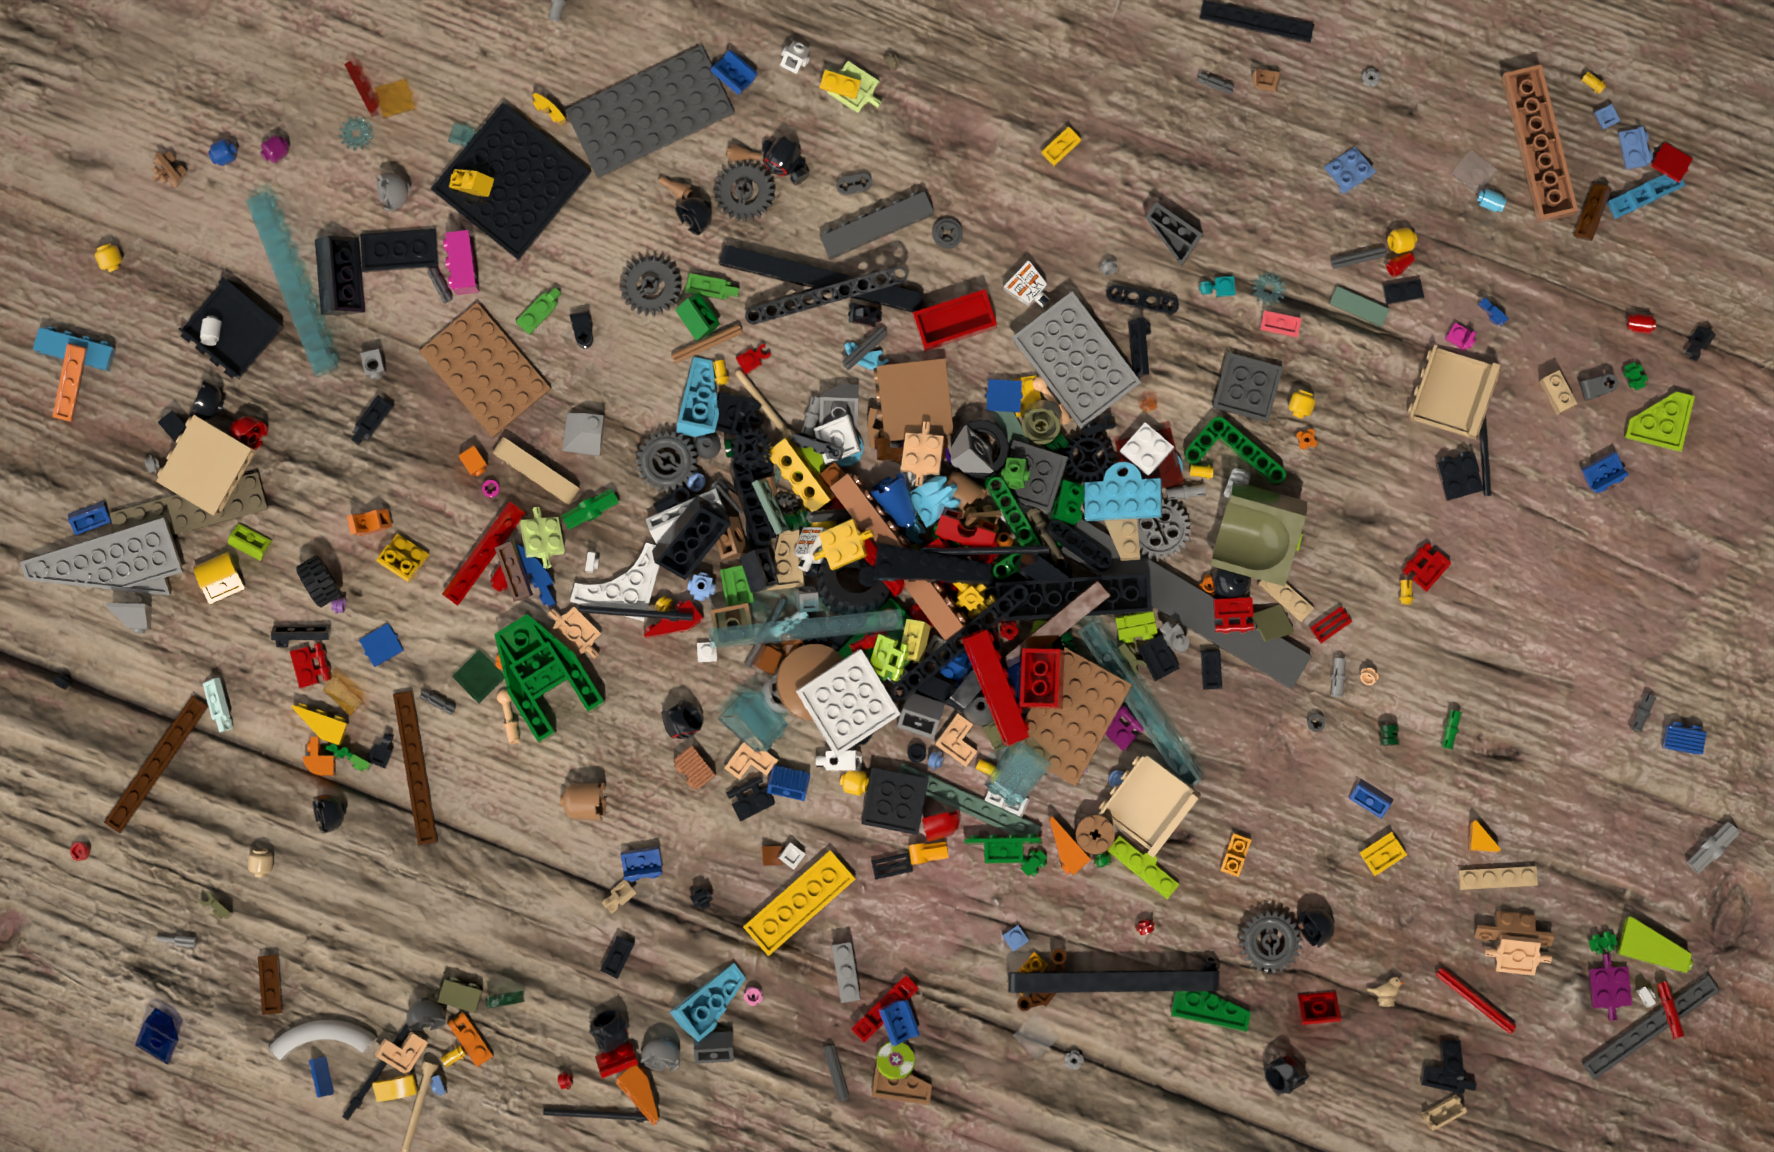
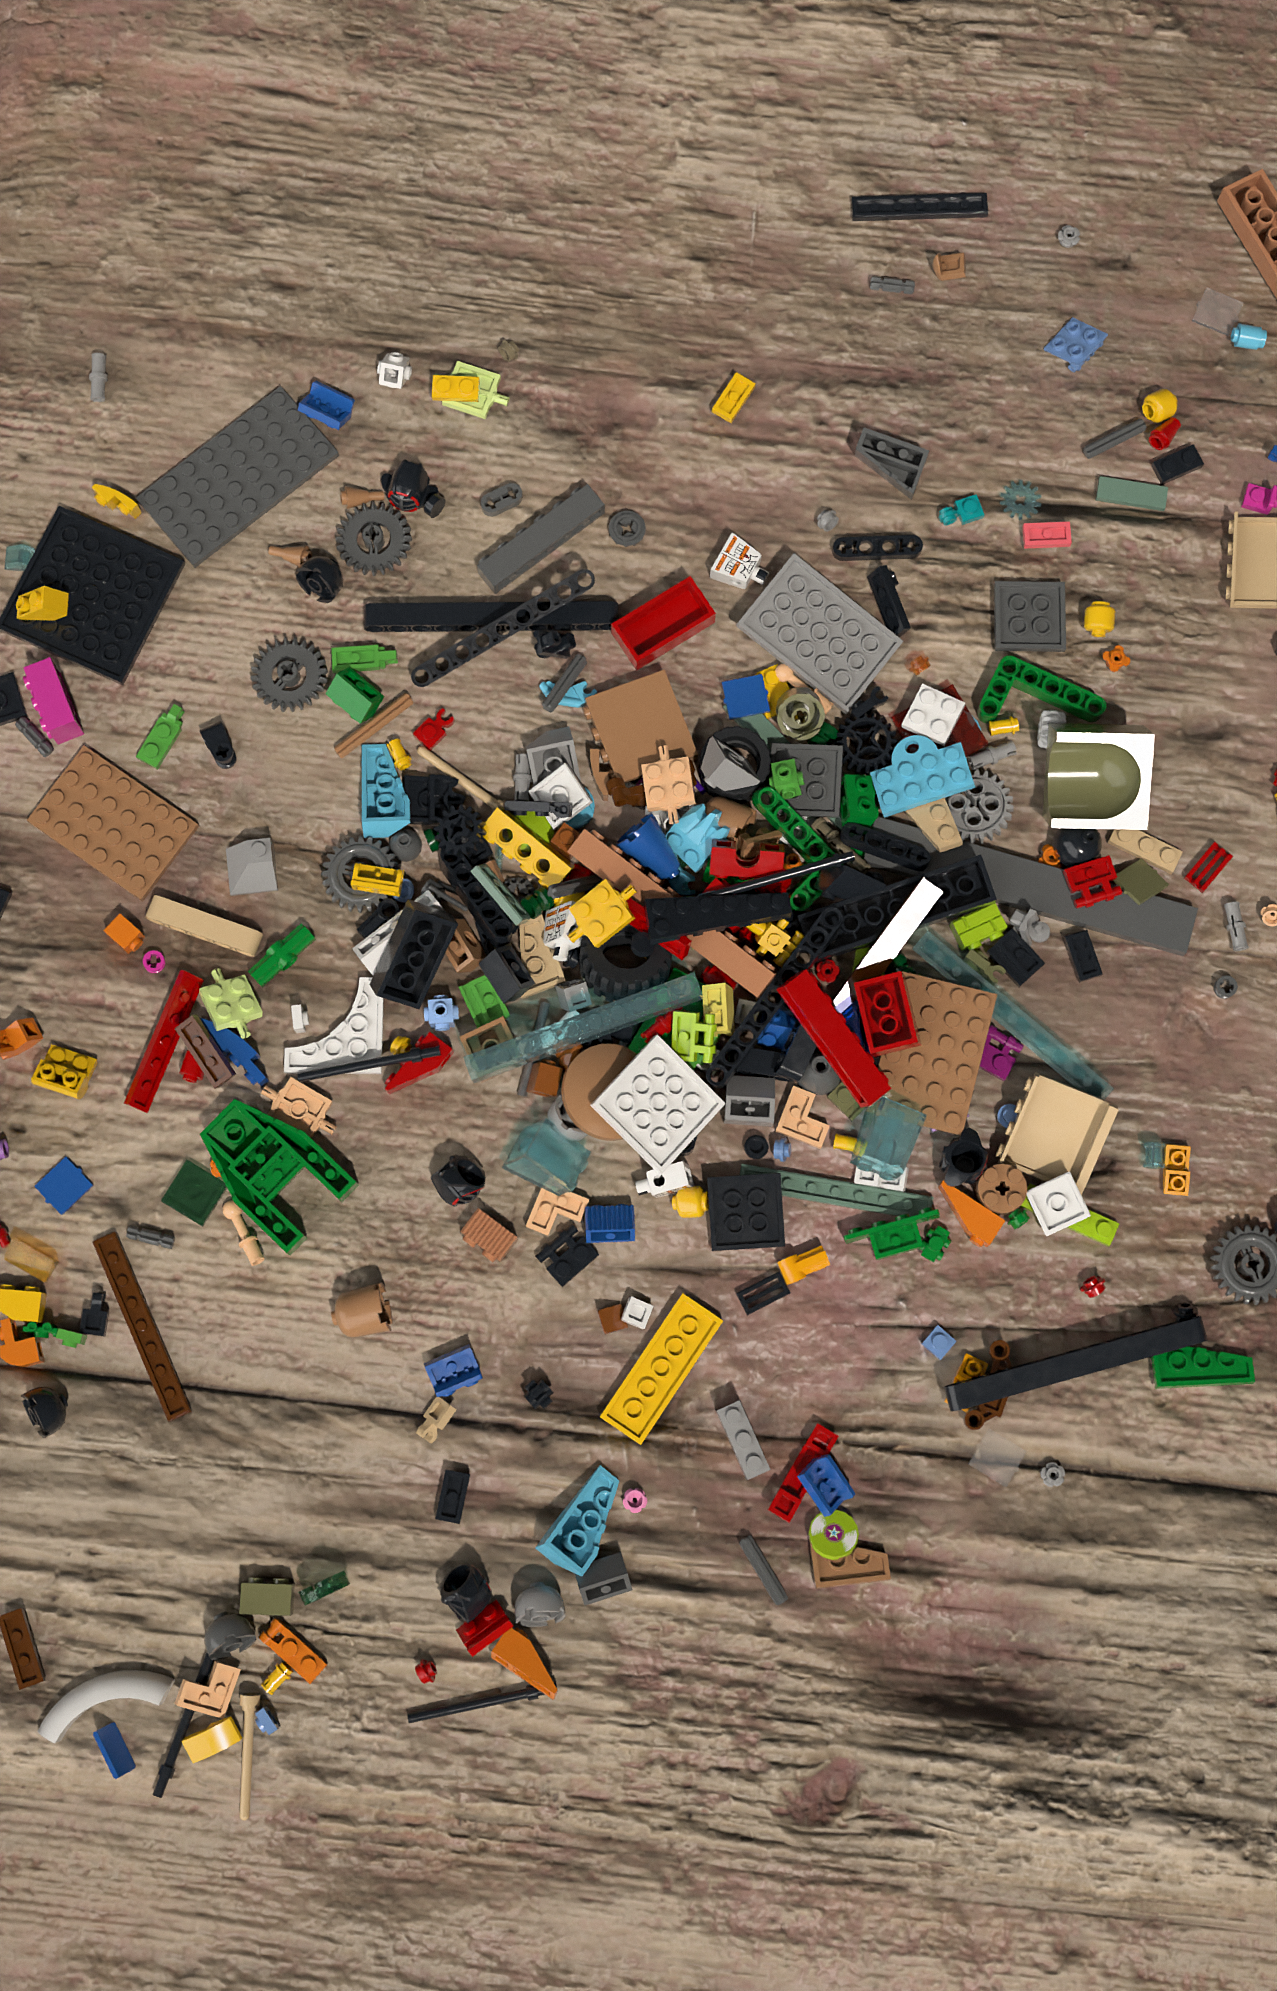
camera: 20 degrees left, 5 degrees down
white plate [697,642,717,663] -> none
red brick [922,810,961,842] -> none
none -> yellow hinge [351,863,405,897]
none -> black piece [938,1128,988,1187]
none -> white plate [1027,1171,1091,1236]
none -> clear light blue bush [1143,1142,1165,1169]

